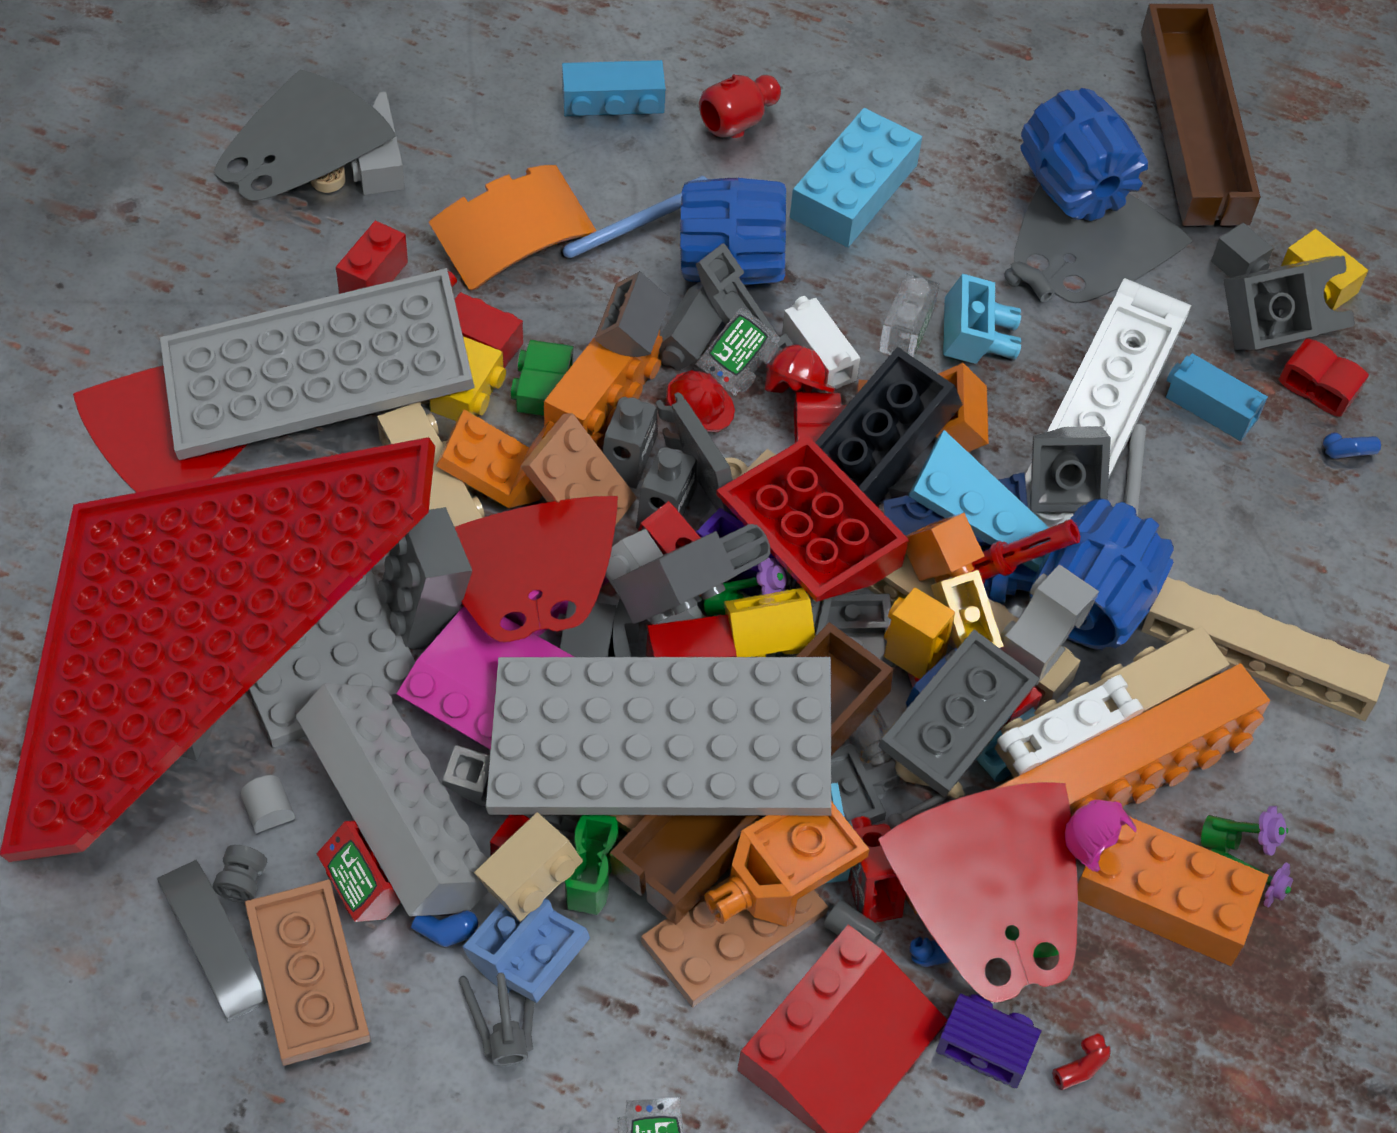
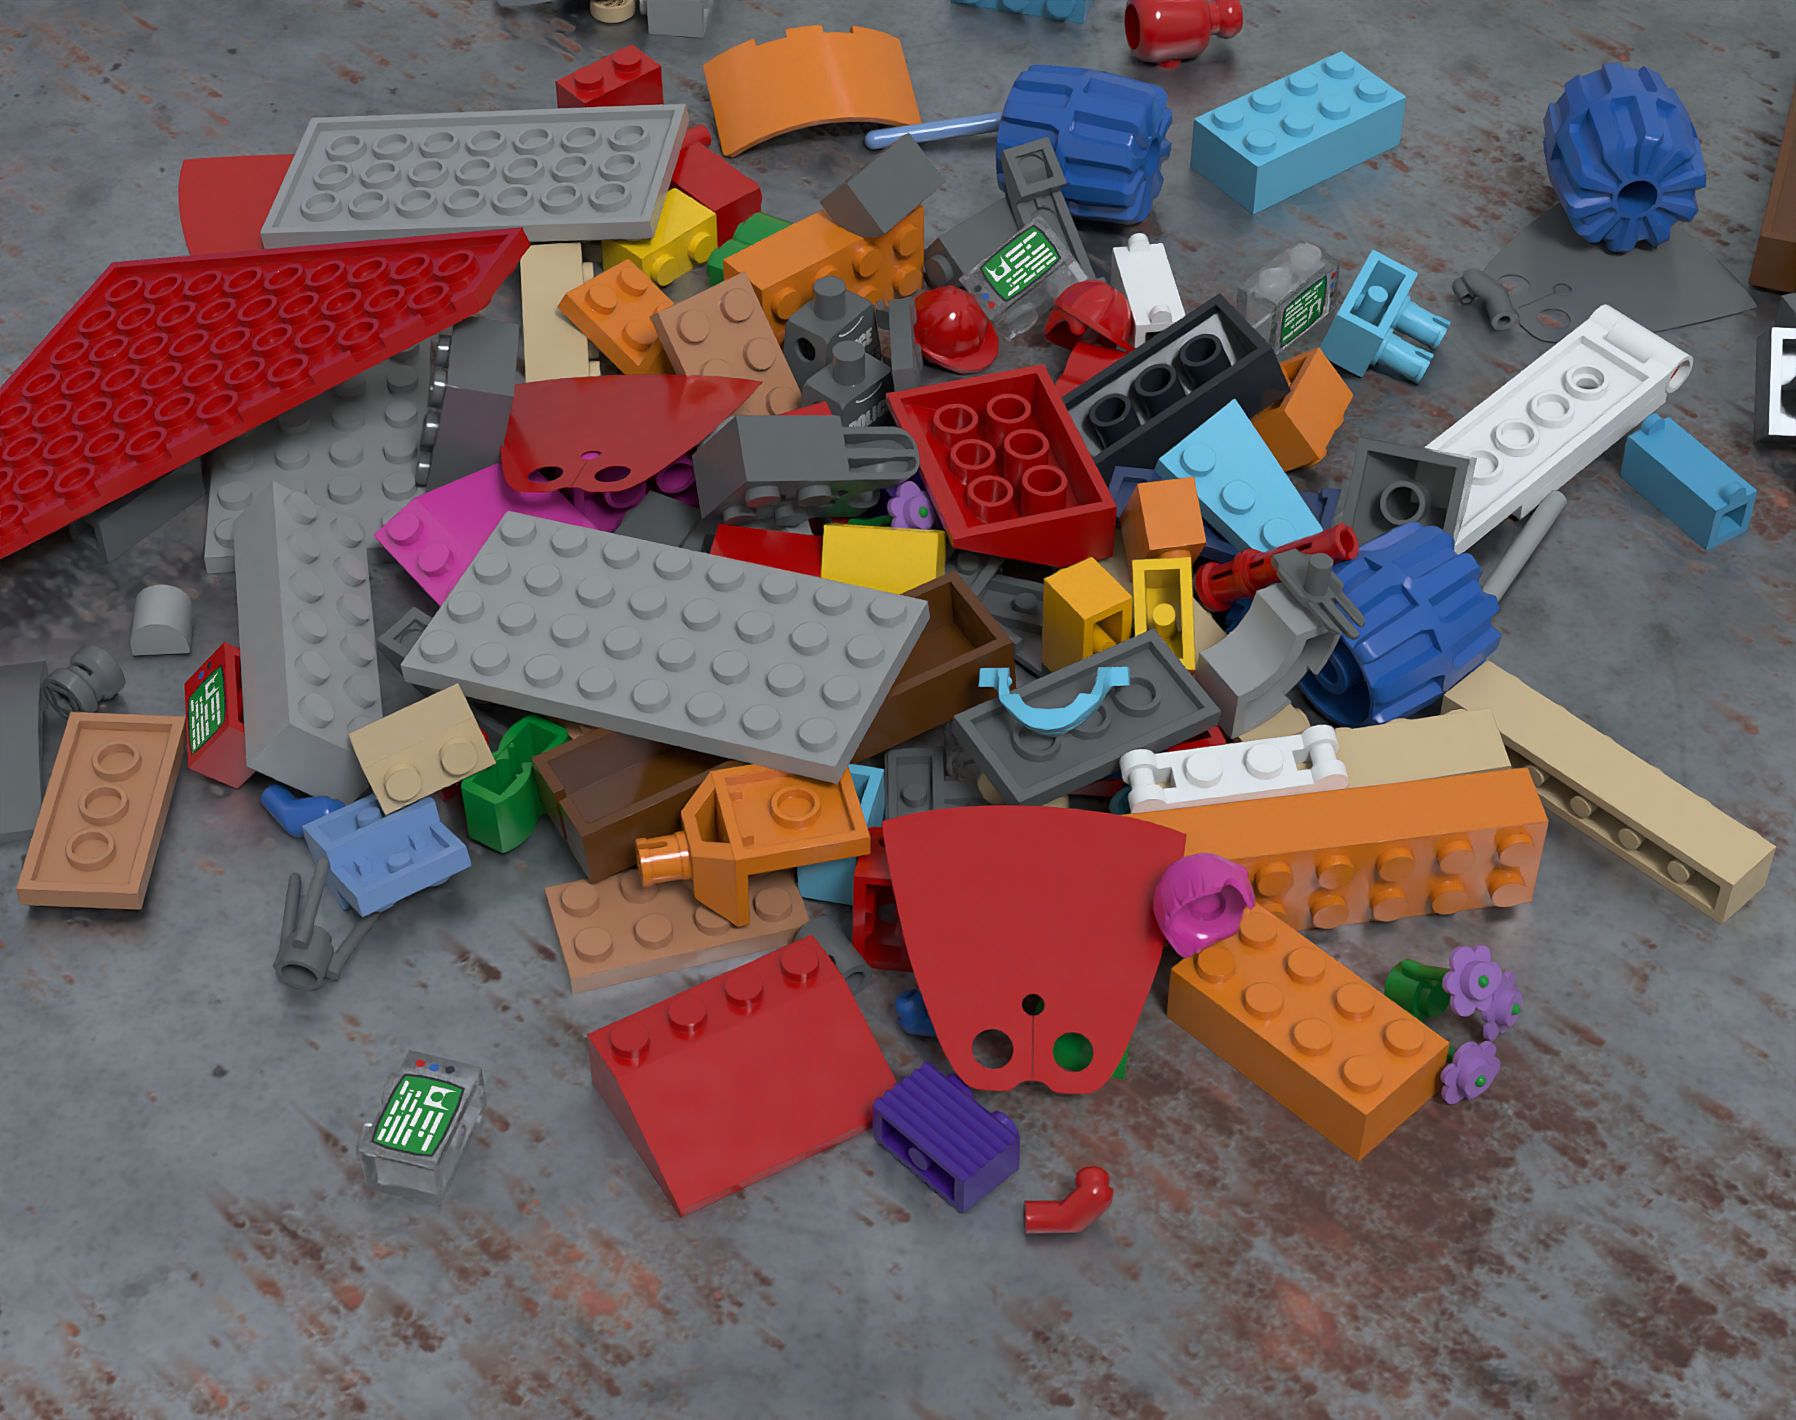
camera: 25 degrees right, 10 degrees down
none -> medium azure helmet [978,667,1130,737]
none -> dark grey piece [1271,548,1366,640]

